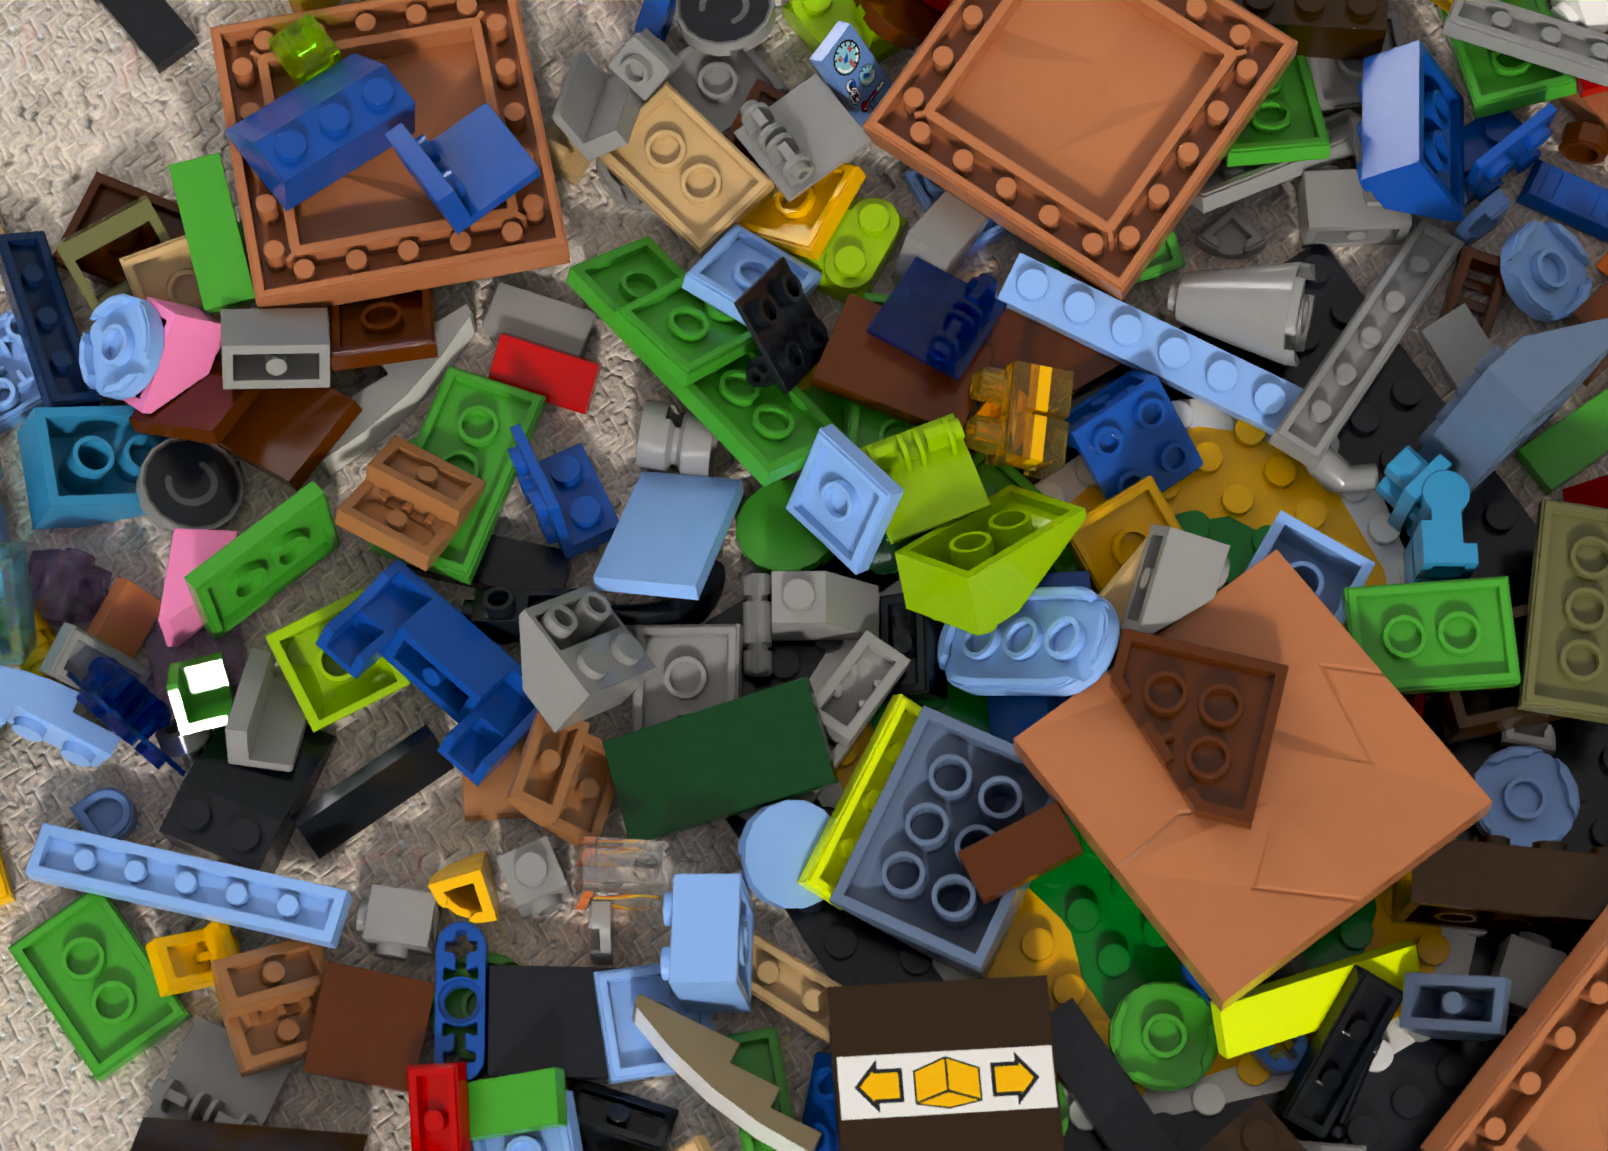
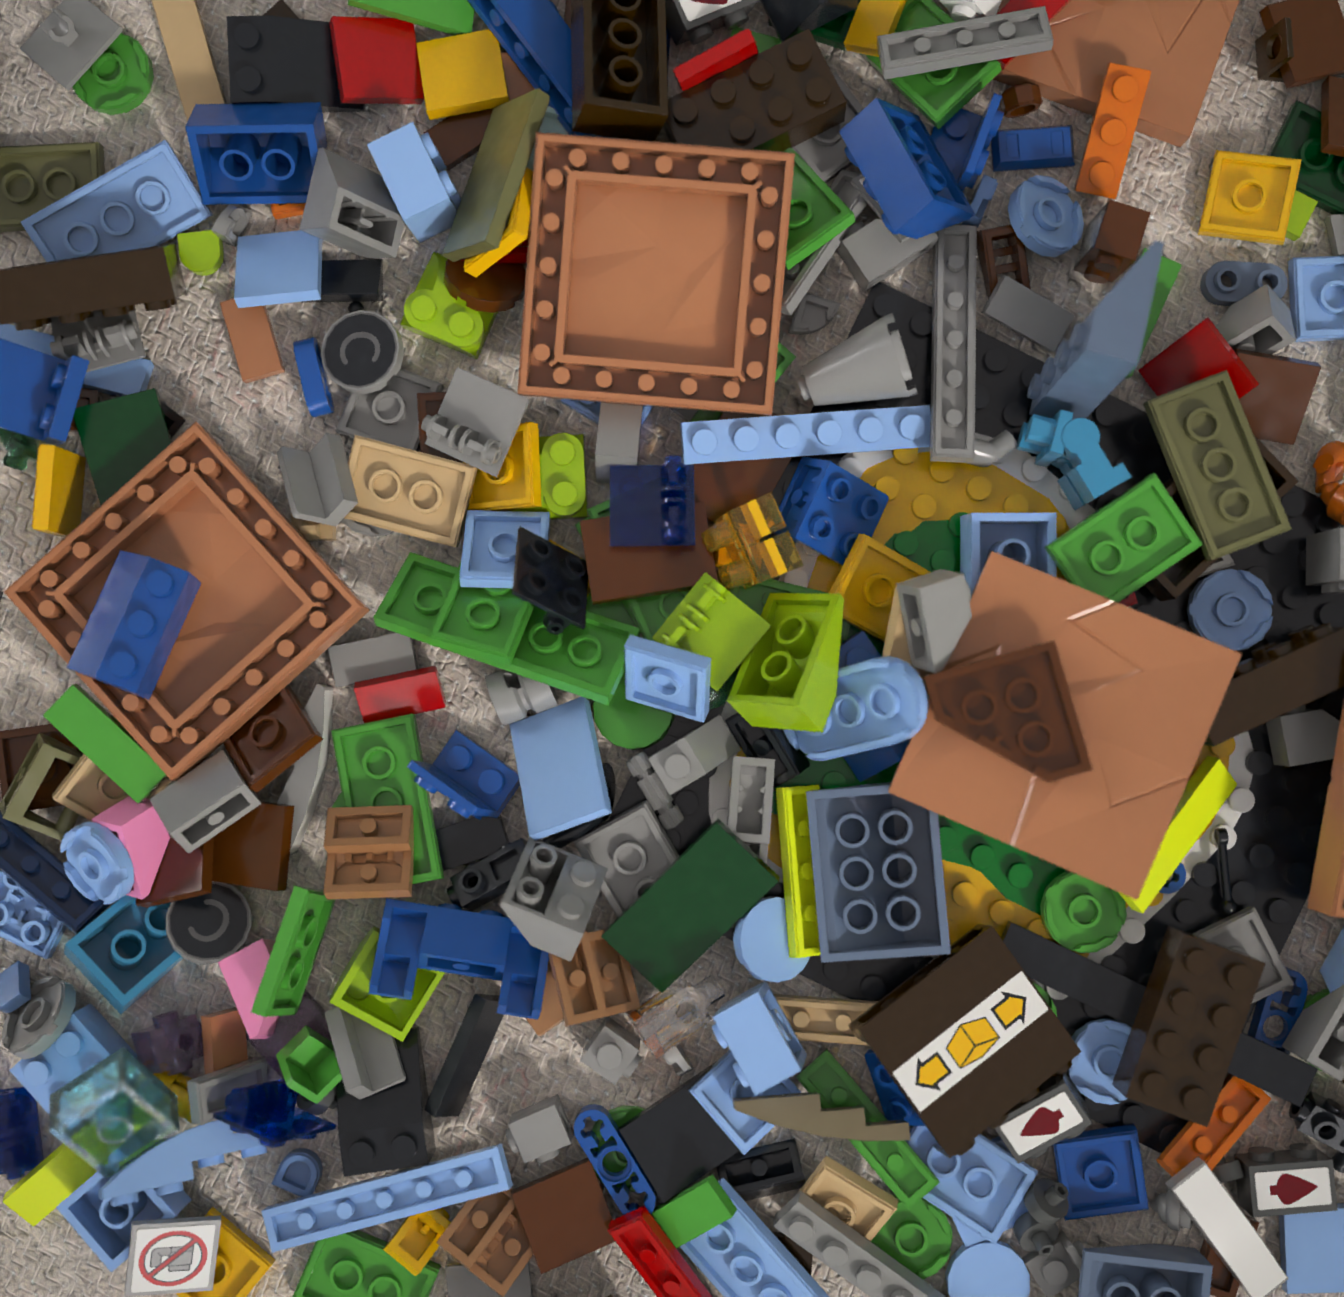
camera: 30 degrees left, 15 degrees up
clear neon green tile [267,13,342,86] -> none
blue bracket [384,103,541,235] -> none
yellow brick [428,850,500,923] -> none
light grey bracket [608,28,683,101] -> none
medium blue tile [809,20,892,127] -> none
reddish brown tile [957,801,1083,905] -> none
black tile [1273,964,1403,1140] -> none
sand blue slope [1399,972,1511,1042] -> none

